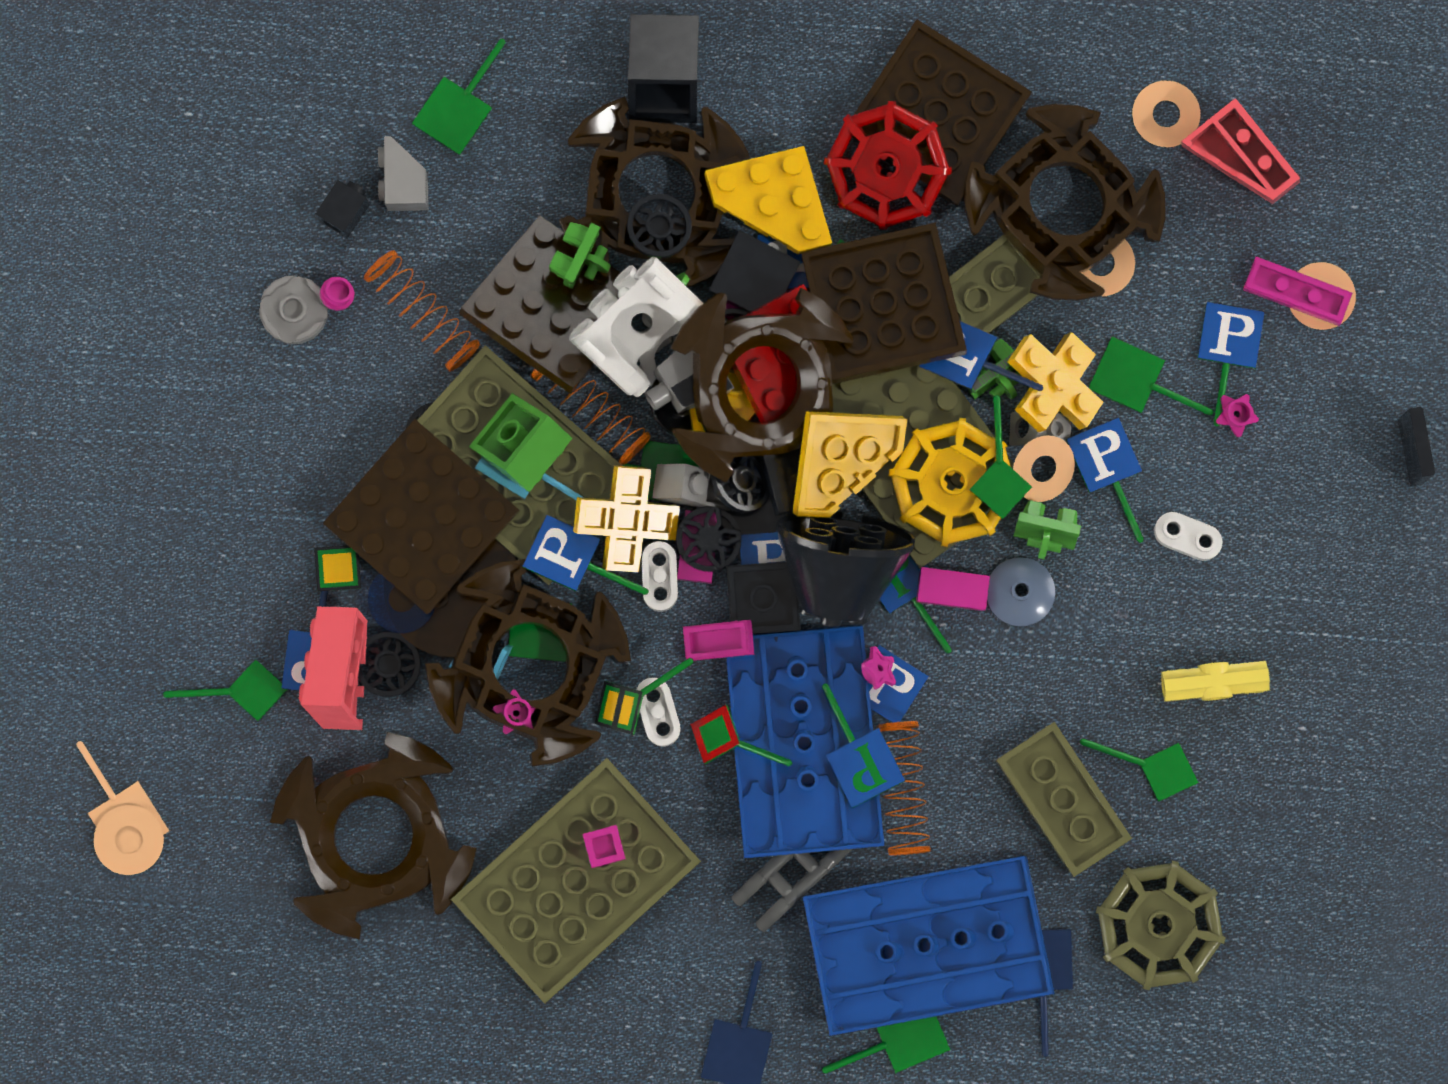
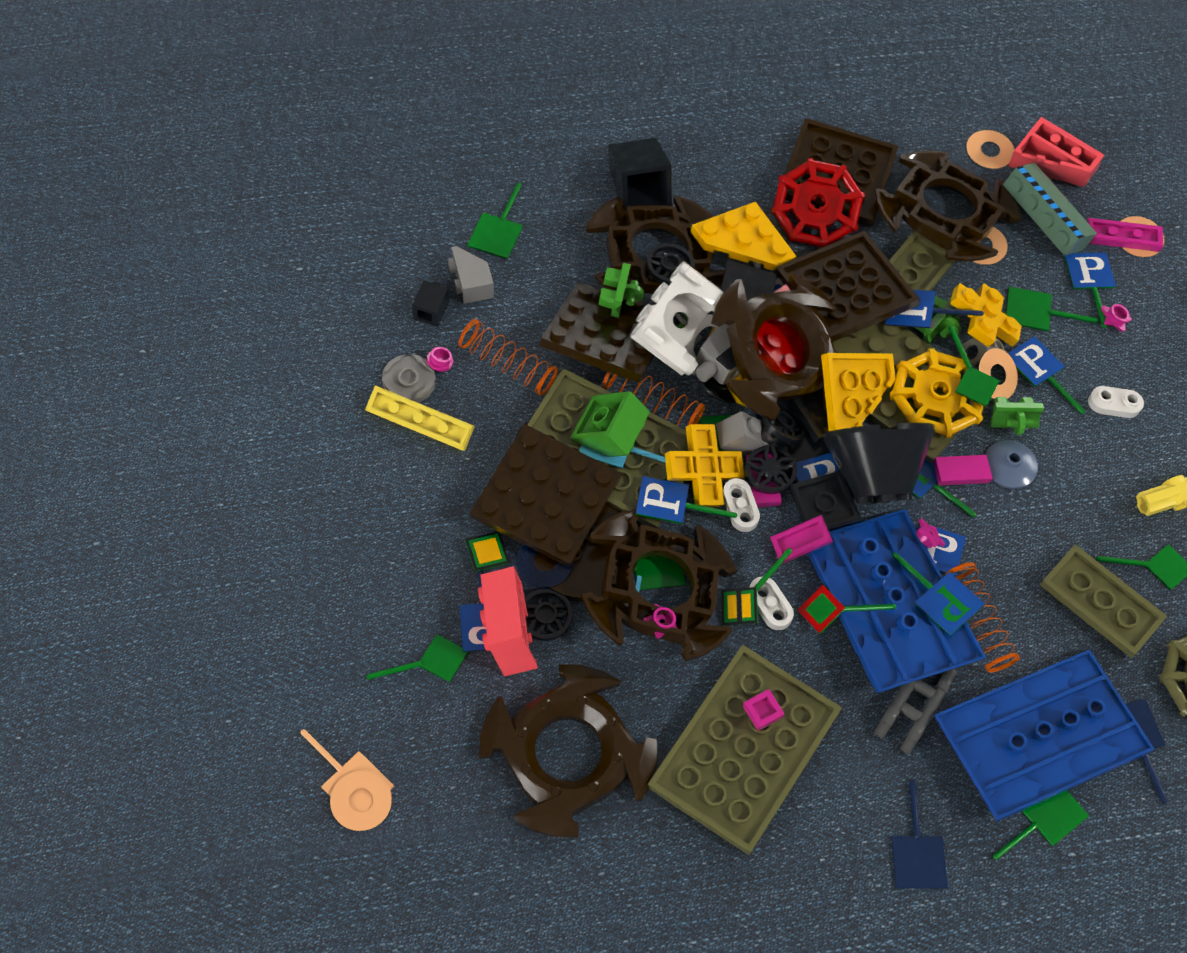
camera: 20 degrees left, 20 degrees down
none -> light yellow tile [365,385,475,451]
none -> sand green brick [1003,163,1097,256]

